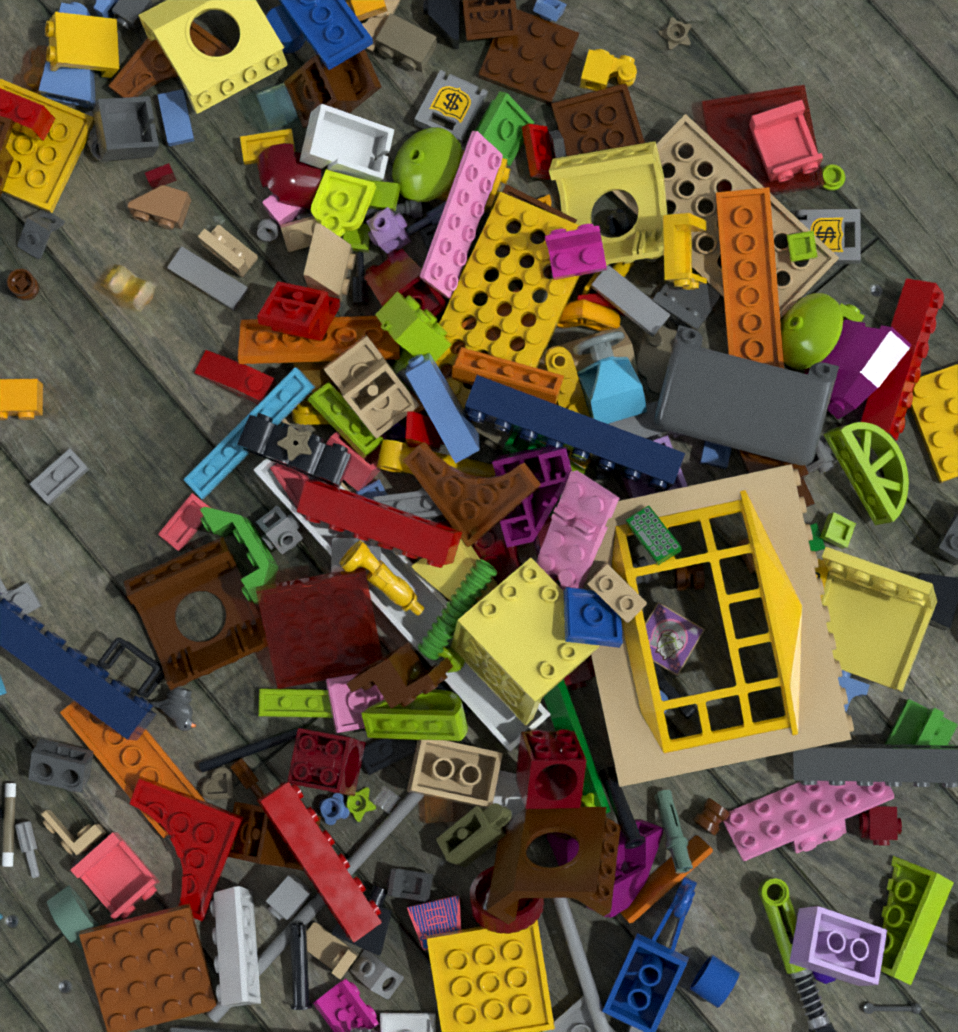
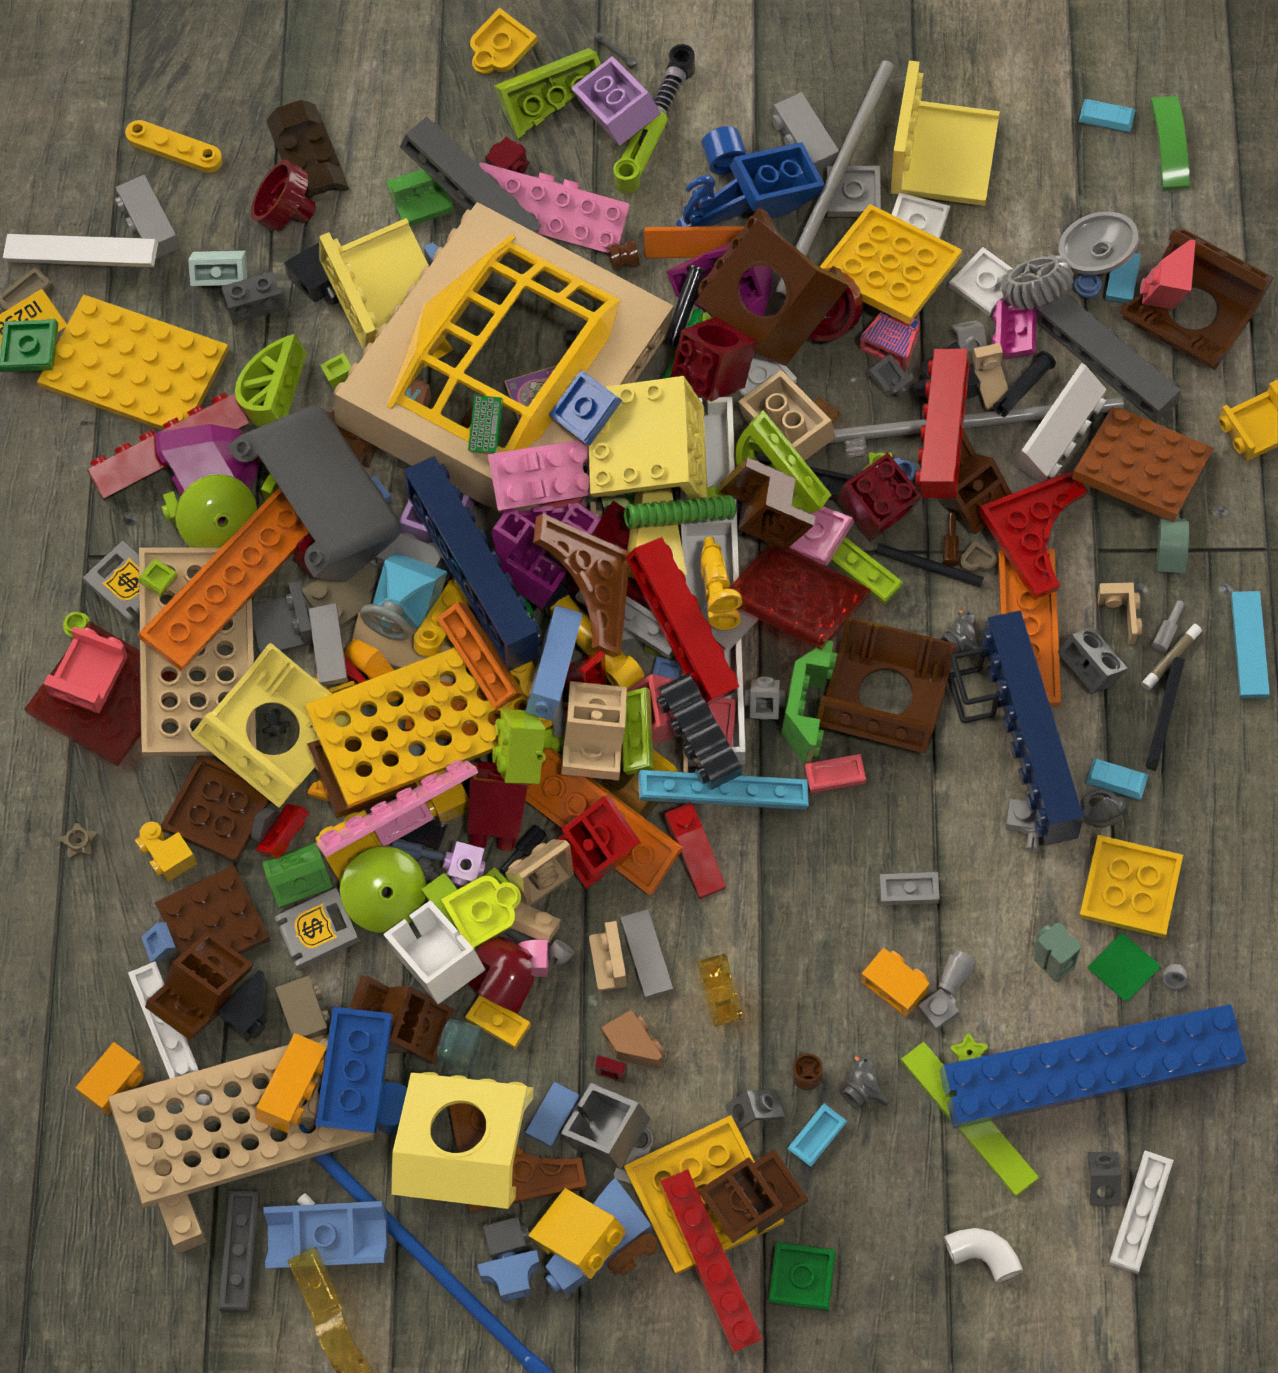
camera: 135 degrees left, 15 degrees down
coral panel [71,832,160,920] -> none
light grey brick [266,874,313,920] -> none
dark tan plate [277,426,312,461] -> none
olive brick [436,803,512,868] -> none
dark pink bracket [545,224,607,280] -> none
tan bracket [586,561,647,622] -> none
sand green pin [654,790,693,874] -> none
yellow panel [663,213,707,290] -> none

